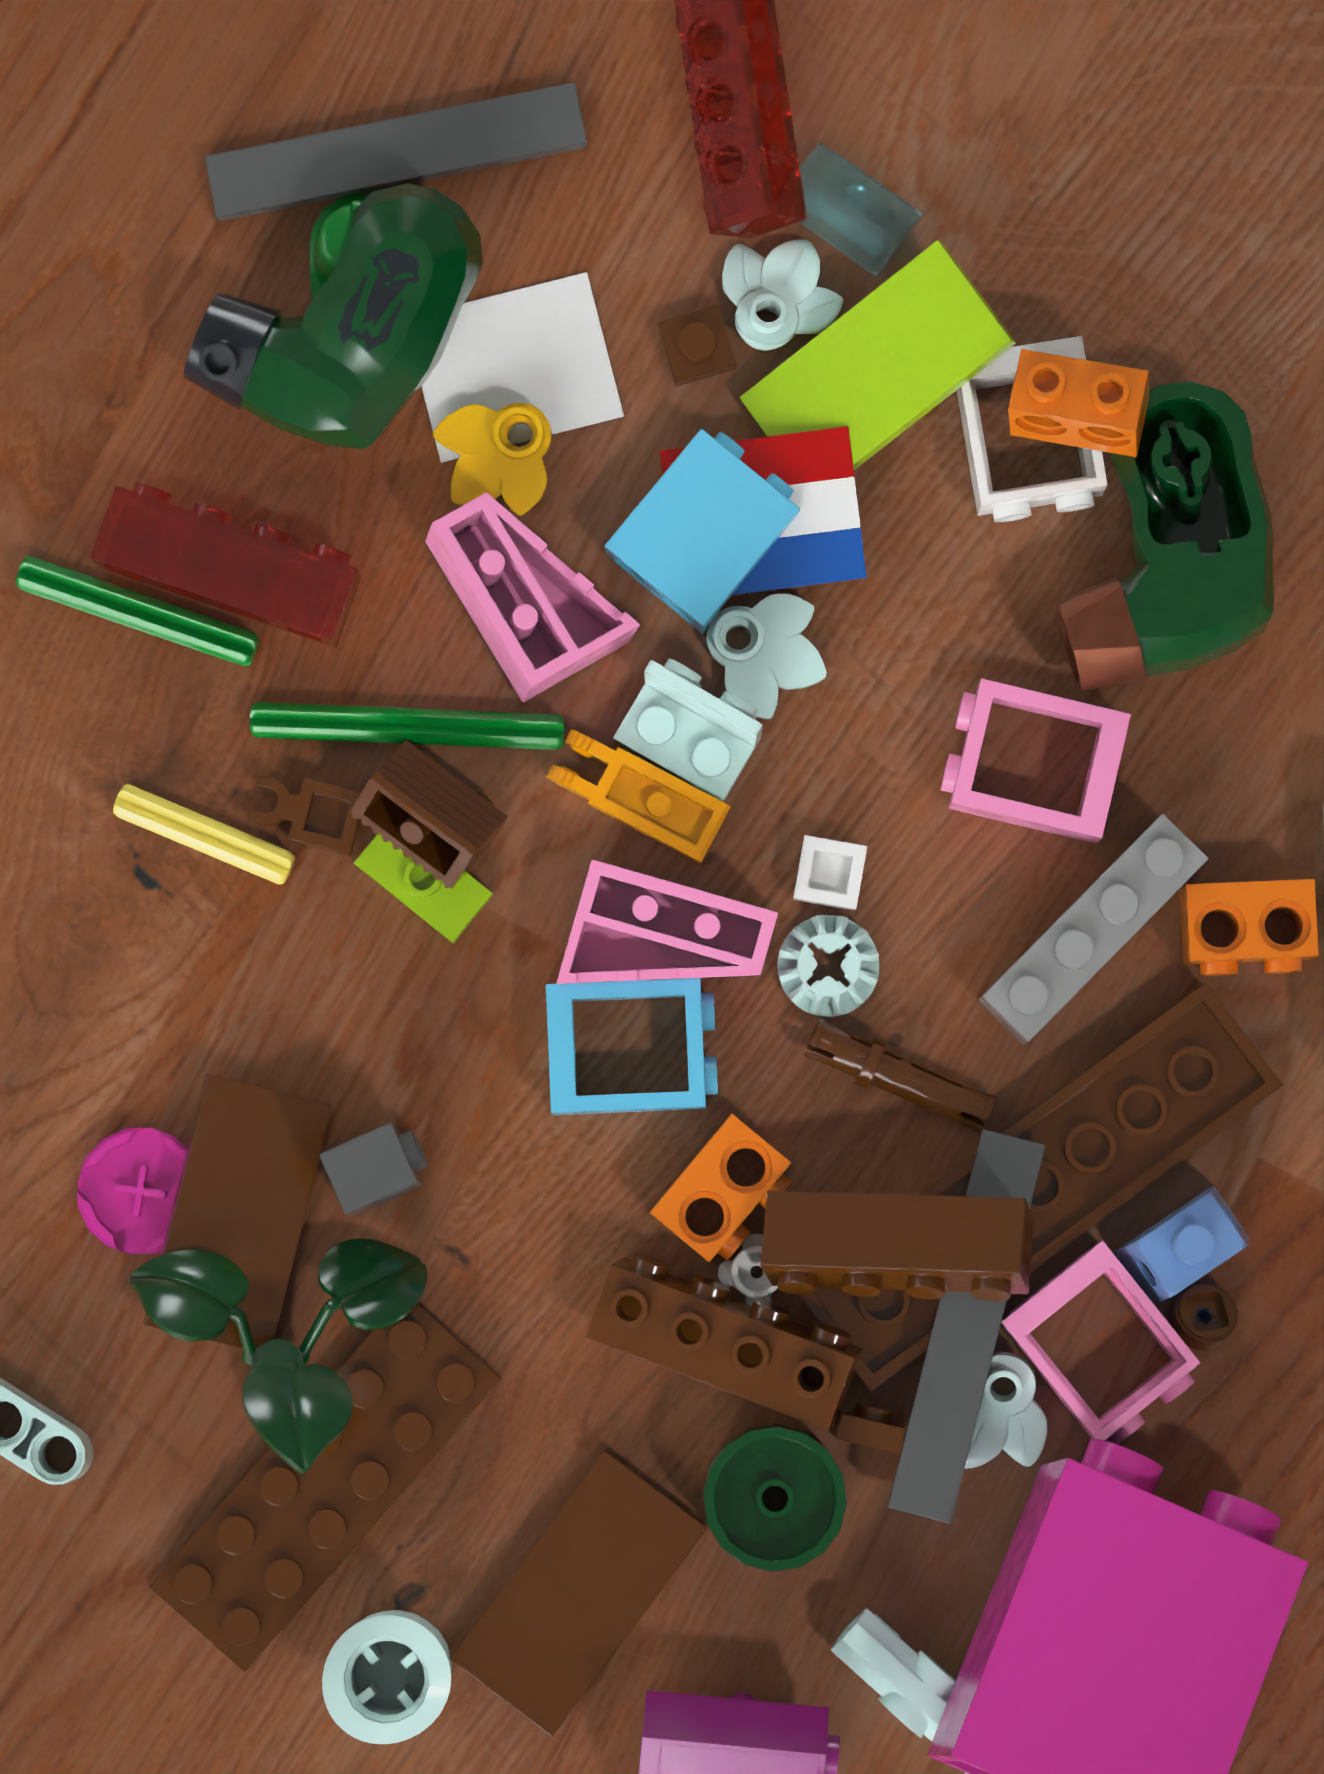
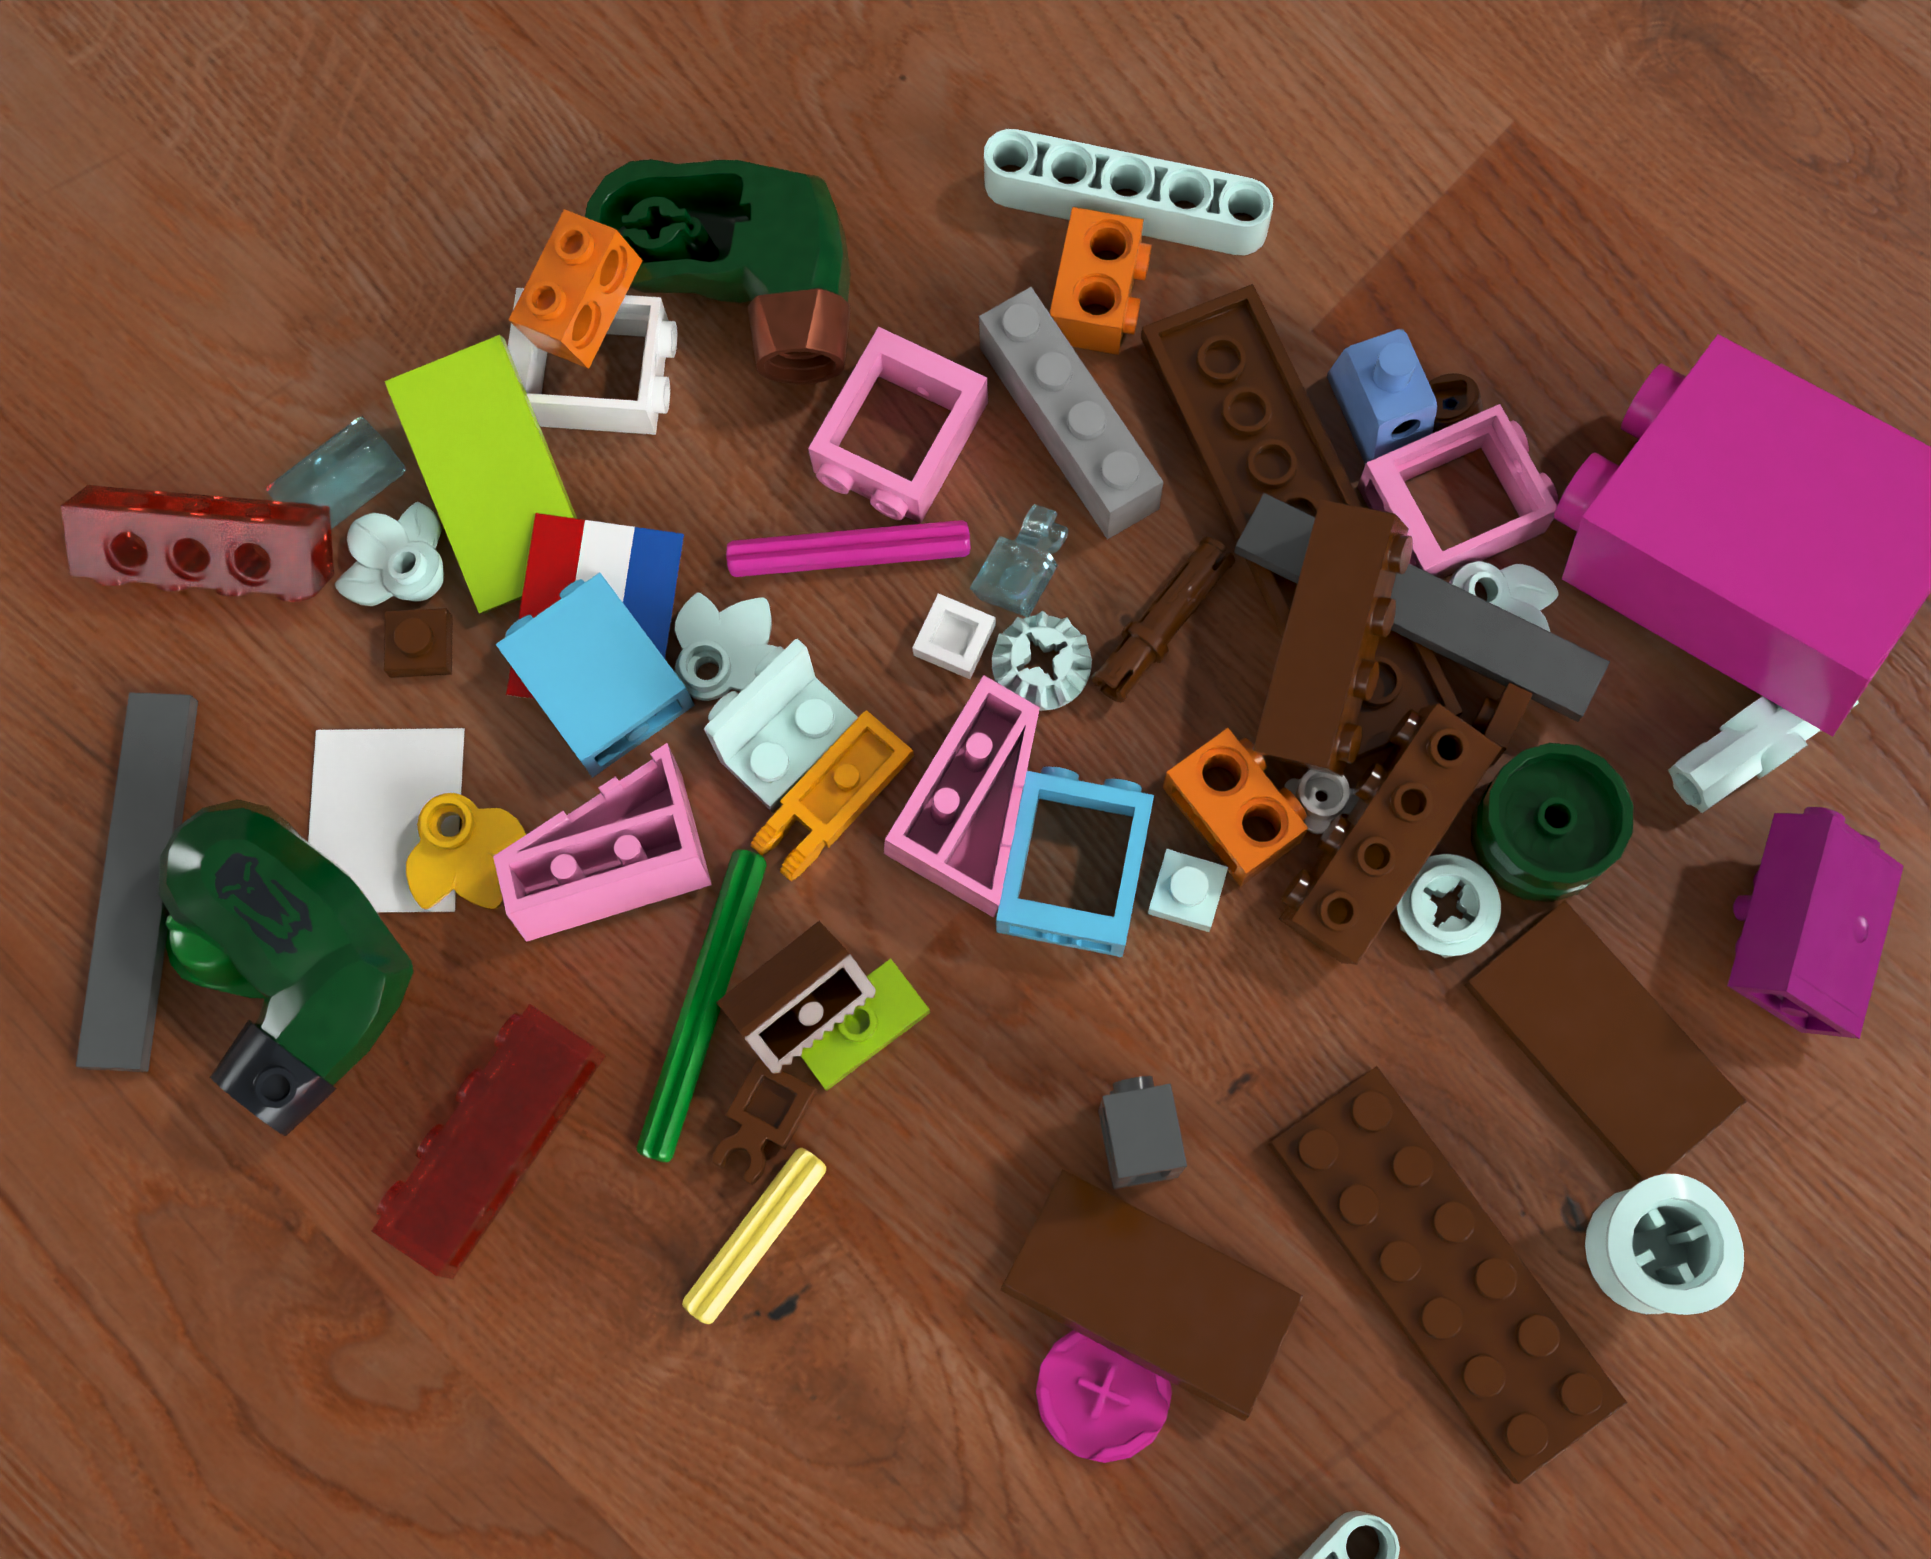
camera: 75 degrees left, 10 degrees down
green axle [16,556,259,667] -> none
dark green plant [129,1238,428,1474] -> none
none -> dark pink axle [726,520,971,577]
none -> clear light blue plate [970,504,1069,618]
none -> light aqua plate [1147,849,1228,932]
none -> light aqua gear [1396,854,1501,958]

